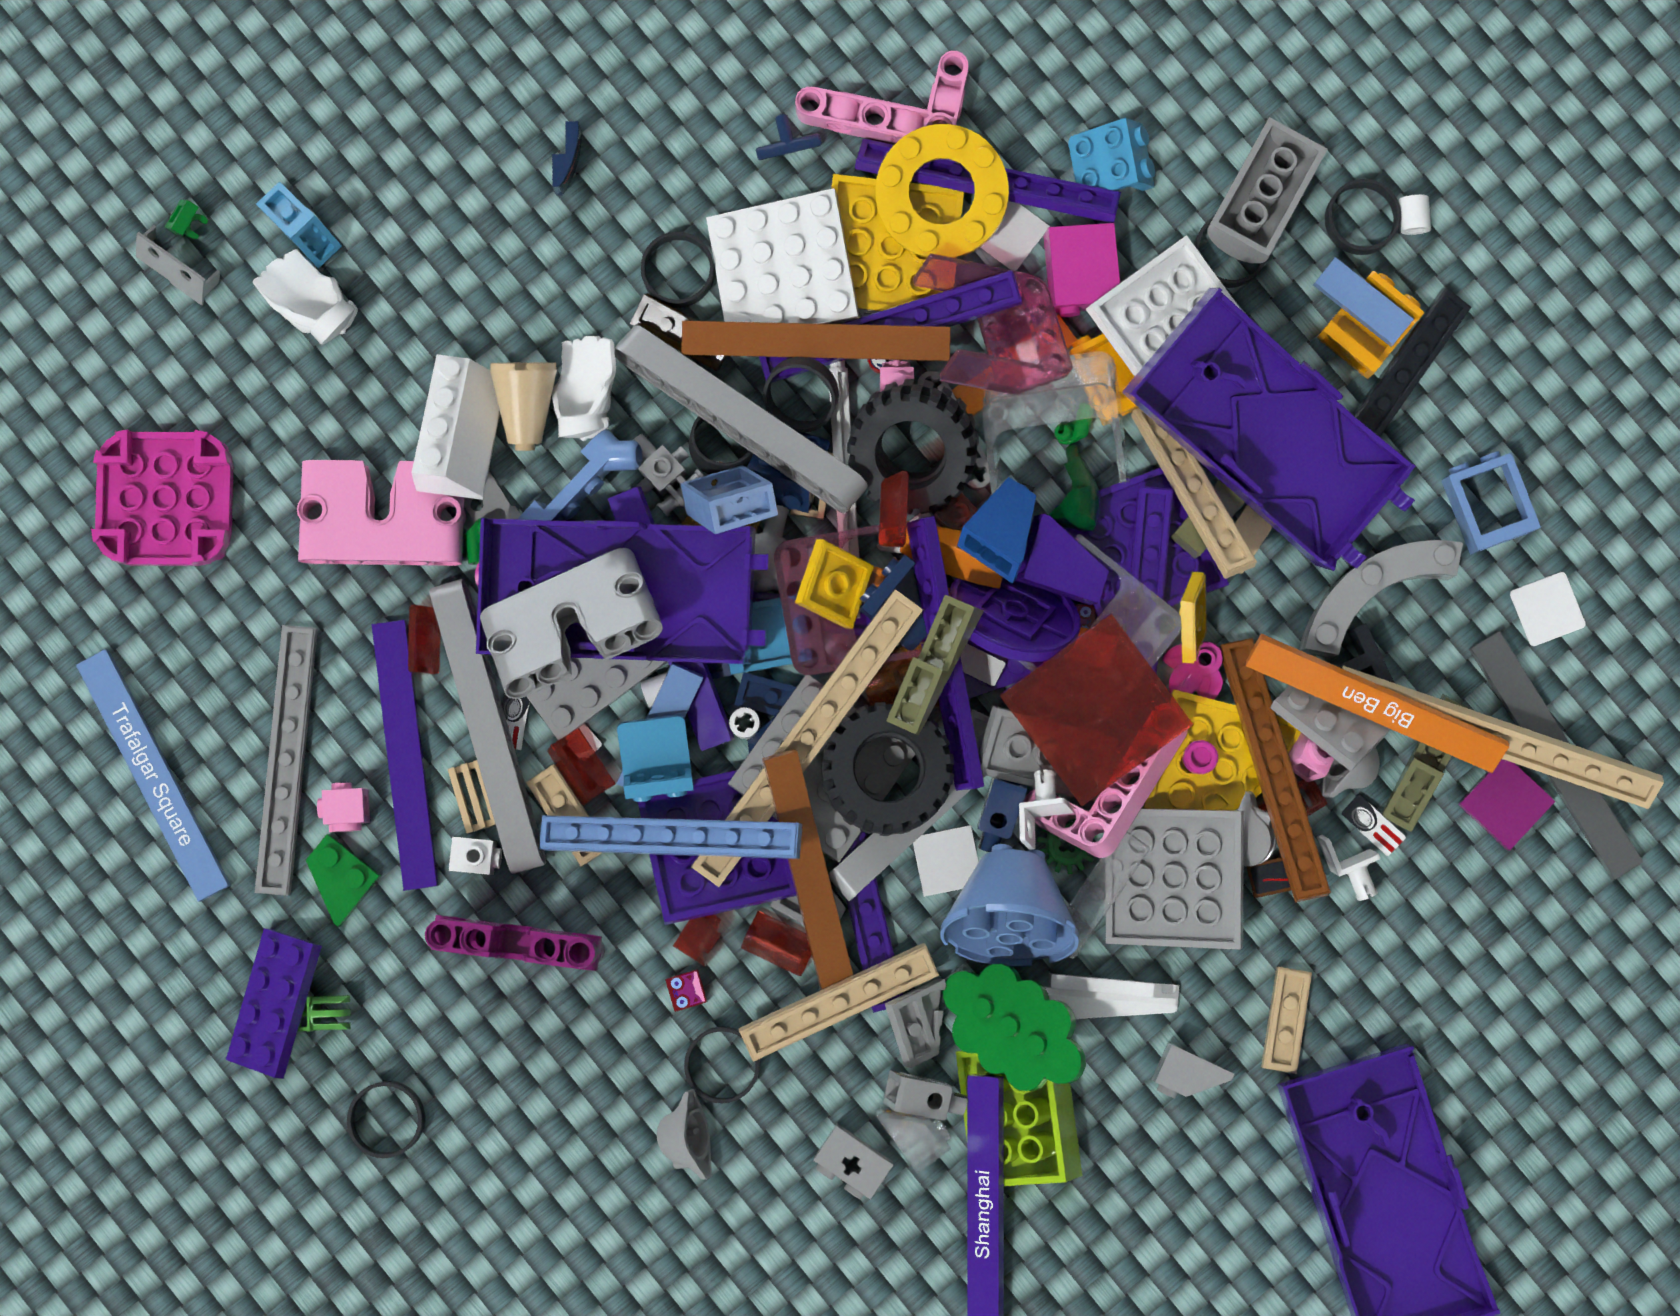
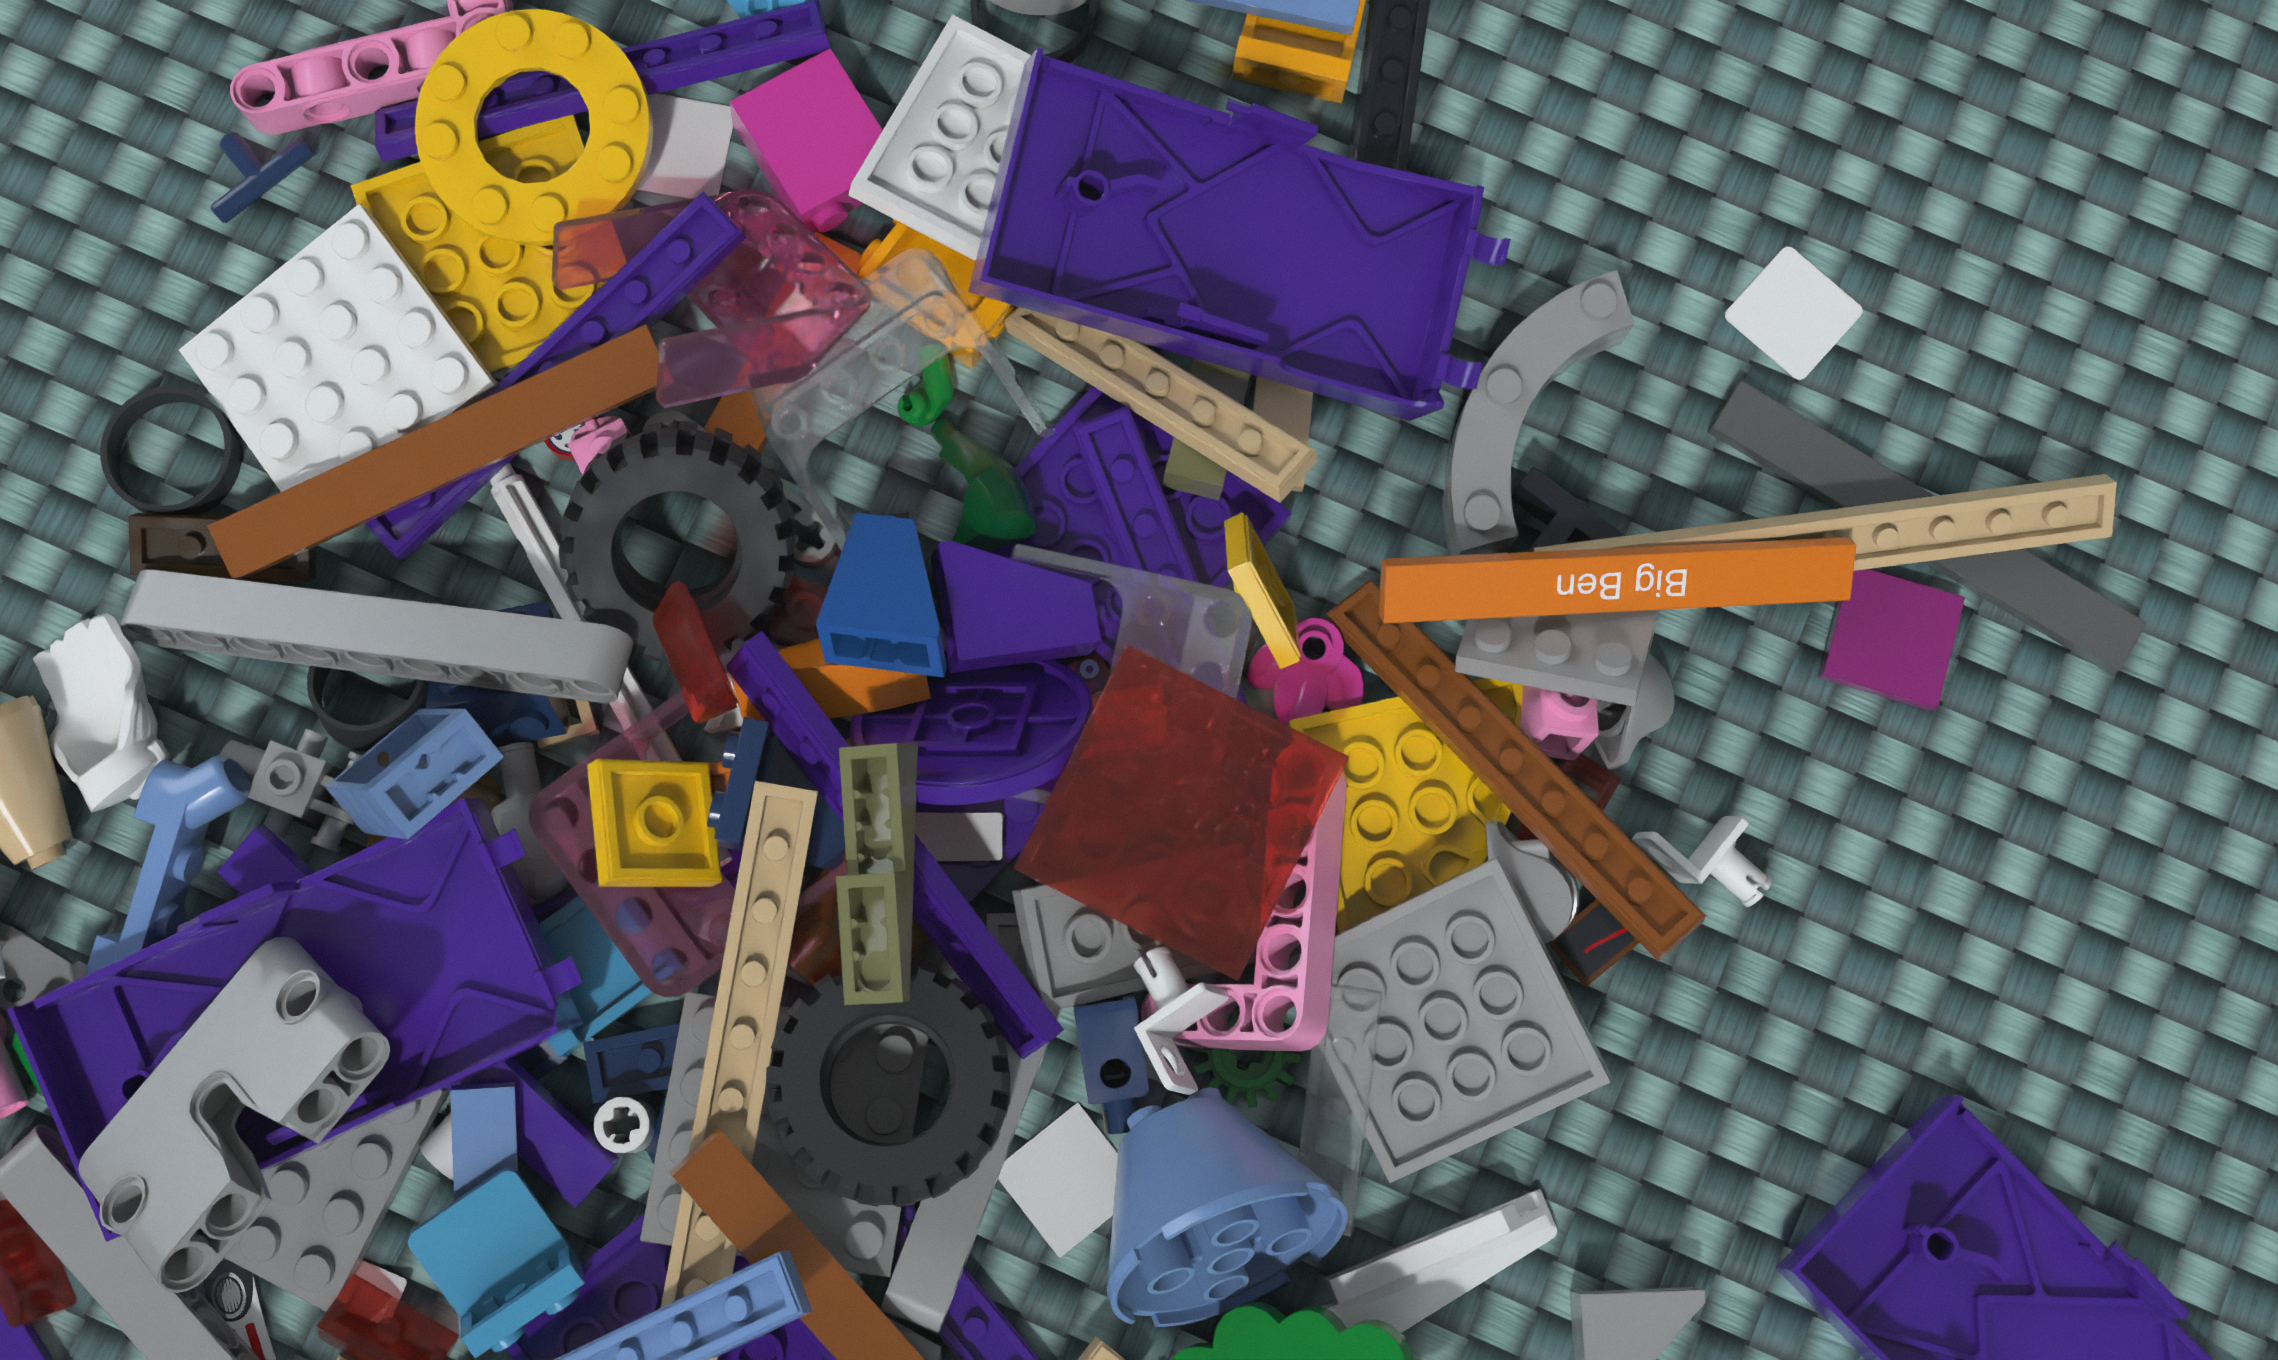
camera: 35 degrees left, 5 degrees down
black tyre [763,357,839,433] -> none
dark pink tile [1183,740,1218,775] -> none
tan tile [1261,967,1312,1074] -> none
sticker [1341,795,1406,856] -> none
olive slope [1381,694,1474,832] -> none
medium blue window [1441,451,1541,555] -> none

